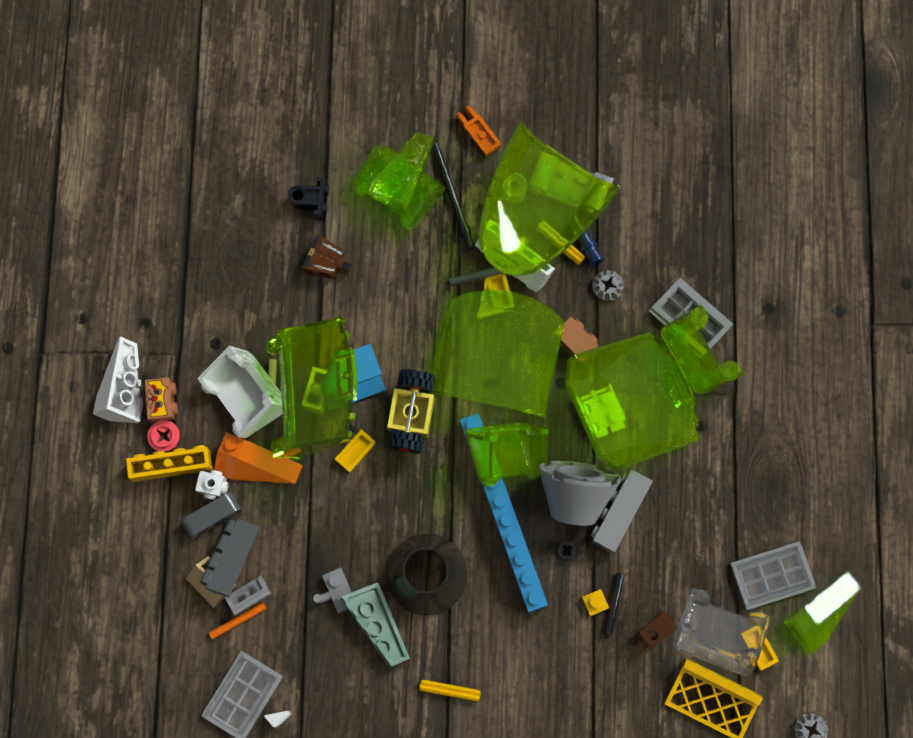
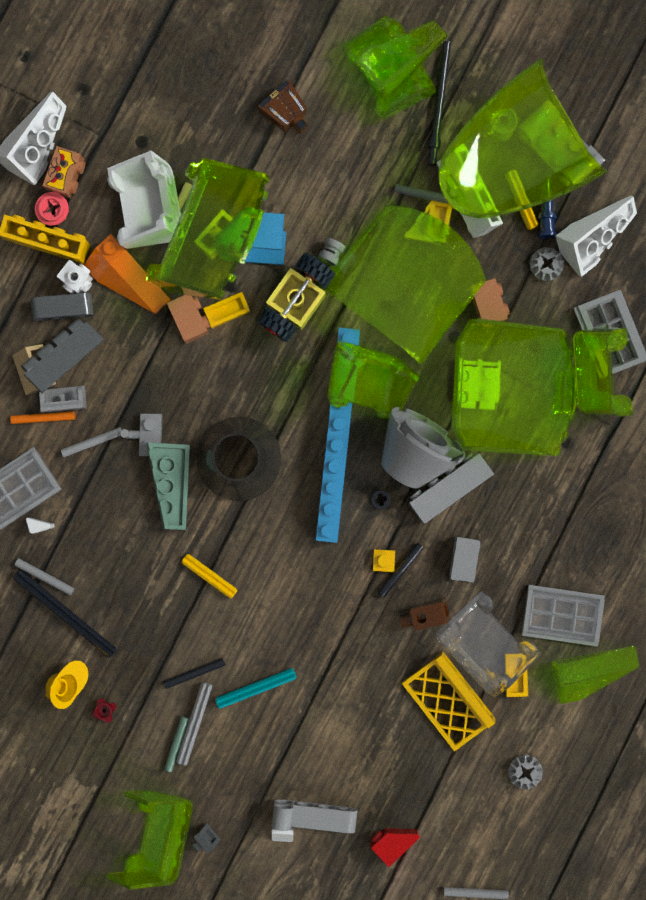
camera: 20 degrees right, 10 degrees up
black pin [288,177,329,220] -> none
orange hinge [456,105,501,157] -> none
none -> light grey bar [61,427,122,457]
none -> nougat brick [167,293,211,344]
none -> light grey wheel [318,238,346,266]
none -> light grey panel [449,537,480,582]
none -> white wedge [556,195,637,277]

